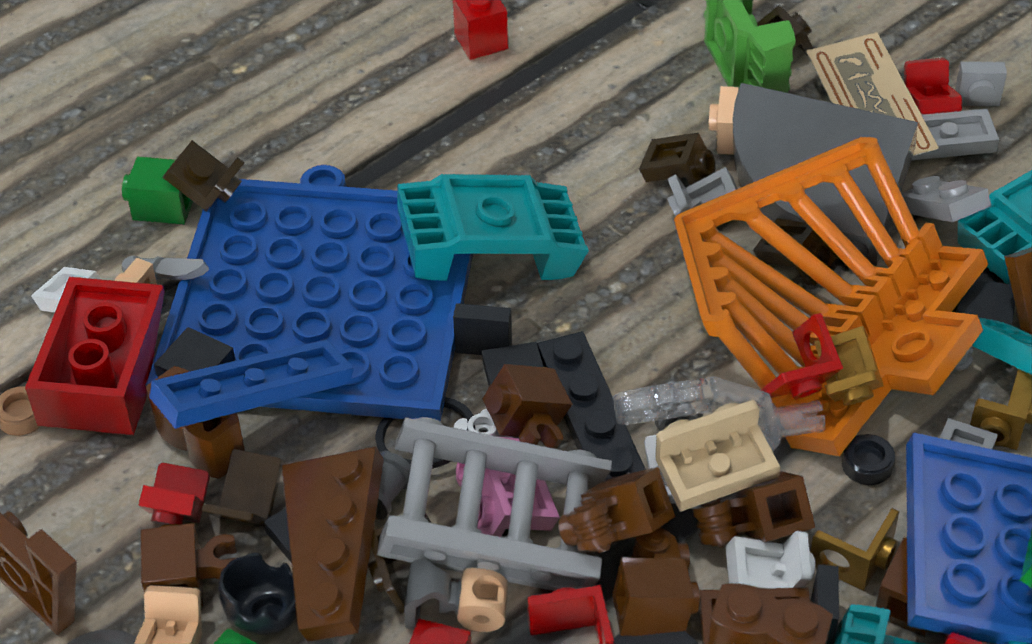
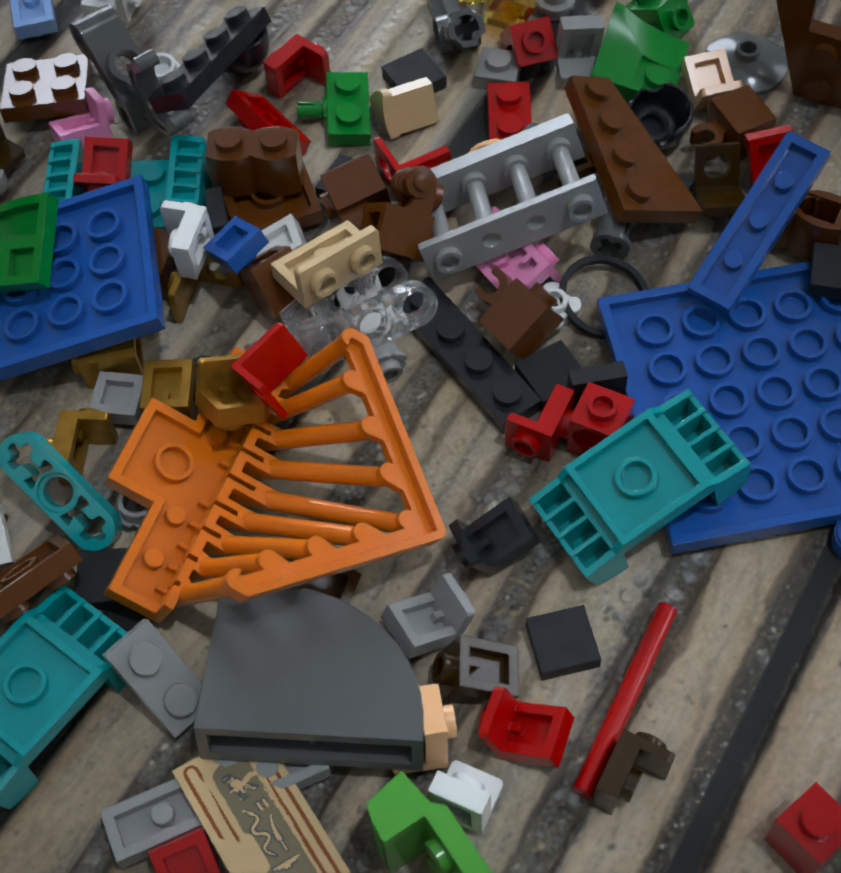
camera: 165 degrees right, 10 degrees up
none -> pearl gold bracket [139,359,196,420]
none -> white bracket [160,200,214,279]
none -> blue plate [203,216,269,274]
none -> white bracket [428,760,503,835]
none -> black bracket [448,497,541,577]
none -> red bracket [478,687,575,768]
none -> red bracket [505,384,575,462]
none -> black piece [525,605,601,681]
none -> red brick [567,382,635,456]
none -> red bar [572,602,677,799]
none -> dark brown bracket [591,729,676,815]

